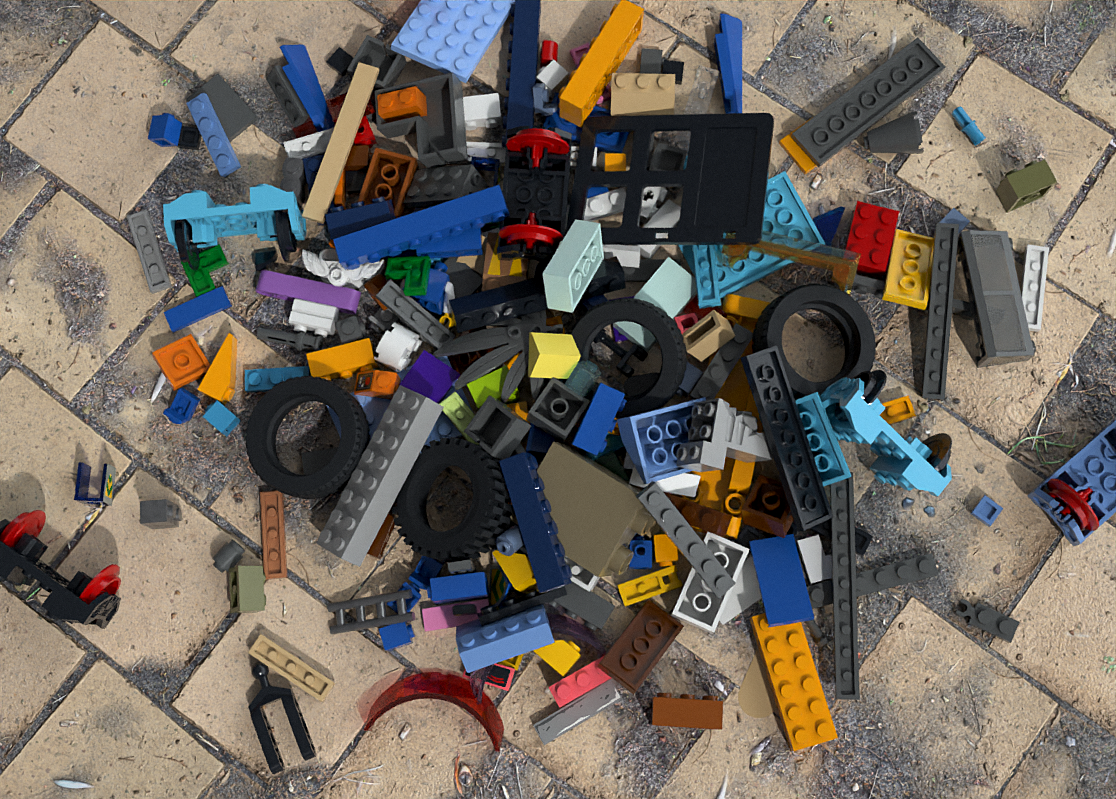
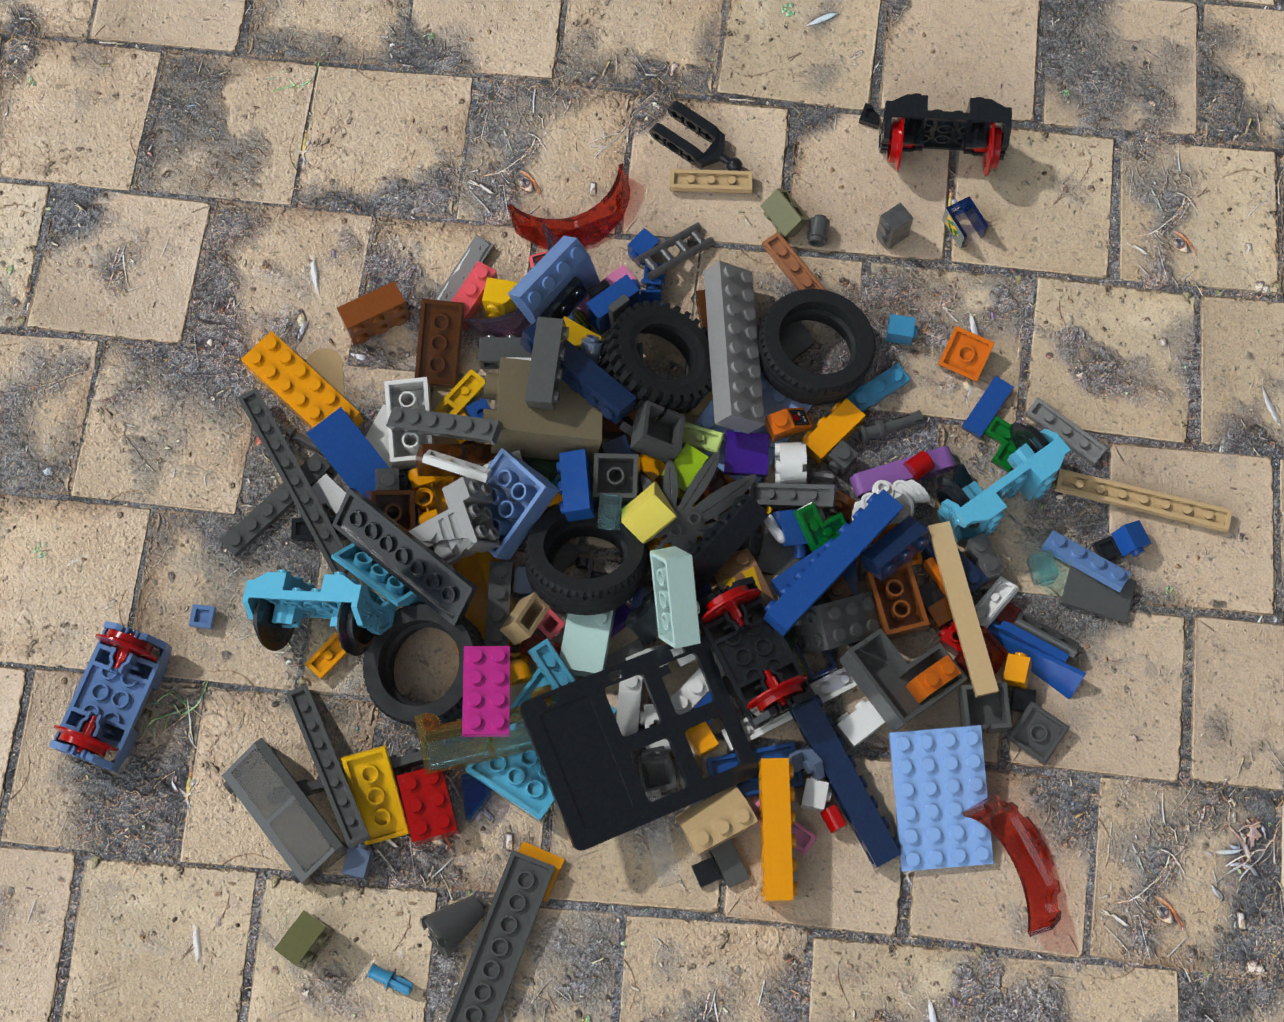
camera: 145 degrees right, 5 degrees down
blue bracket [163,388,200,424] -> none
light orange slope [197,333,237,405] -> none
white brick [289,298,339,337] -> none
blue wedge [713,13,742,114] -> none
dark grey plate [954,599,1020,643] -> none
white plate [1017,244,1049,332] -> none
none -> dark grey brick [374,468,399,491]
none -> white tile [422,449,492,483]
none -> dark pink plate [462,646,510,737]
none -> dark grey brick [525,317,569,410]
none -> black tile [859,103,879,129]
none -> red brick [903,450,935,481]
none -> light orange brick [1003,652,1032,689]
none -> dark grey tile [1006,701,1070,765]
none -> clear light blue brick [1026,550,1059,586]
none -> tan plate [1054,469,1233,532]

